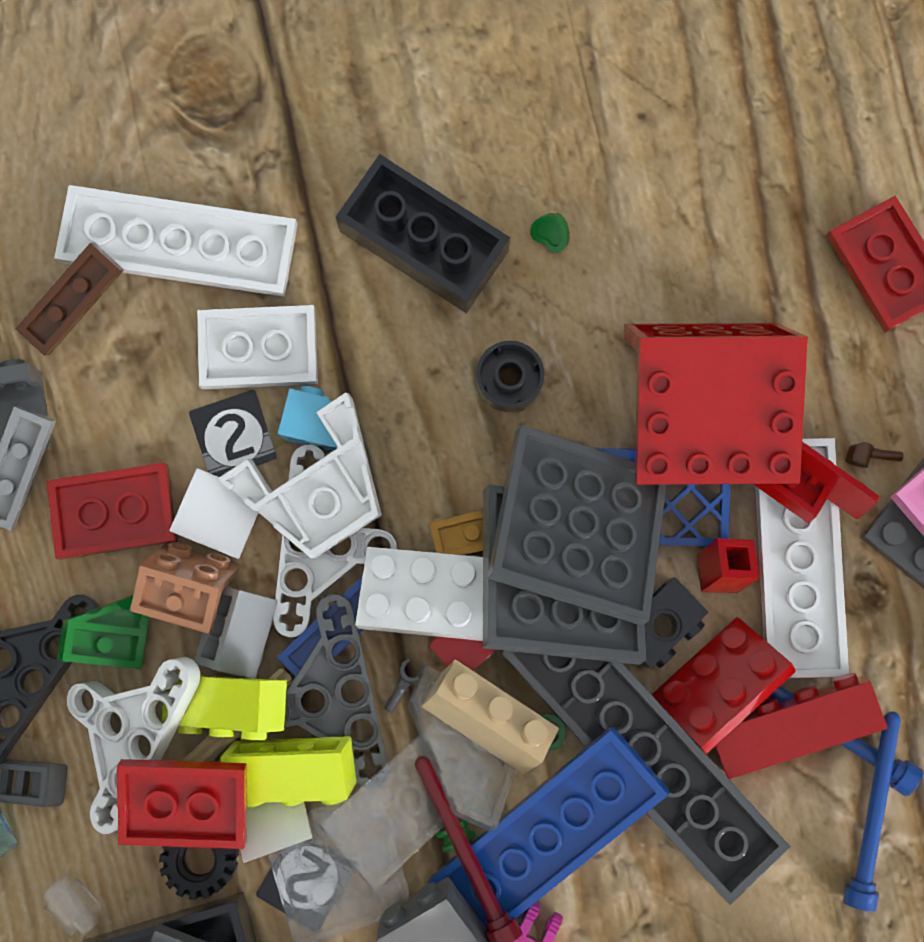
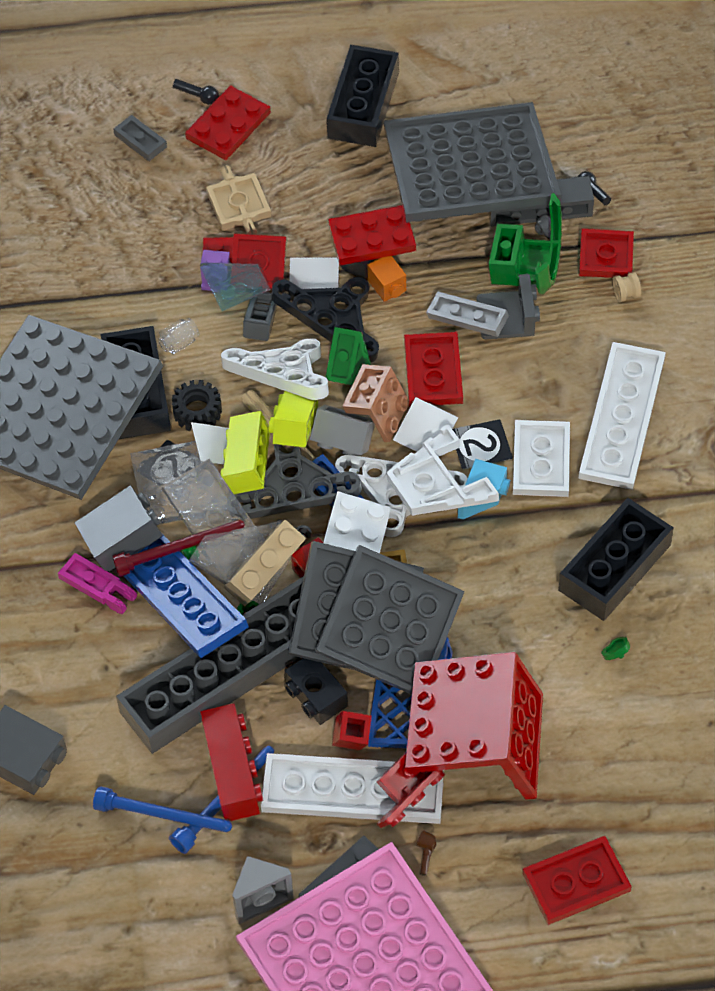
camera: 100 degrees right, 25 degrees down
reddish brown plate [15,243,124,356] -> none
red plate [117,759,247,849] -> none
black piece [476,341,544,412] -> none
red plate [652,616,796,754] -> none

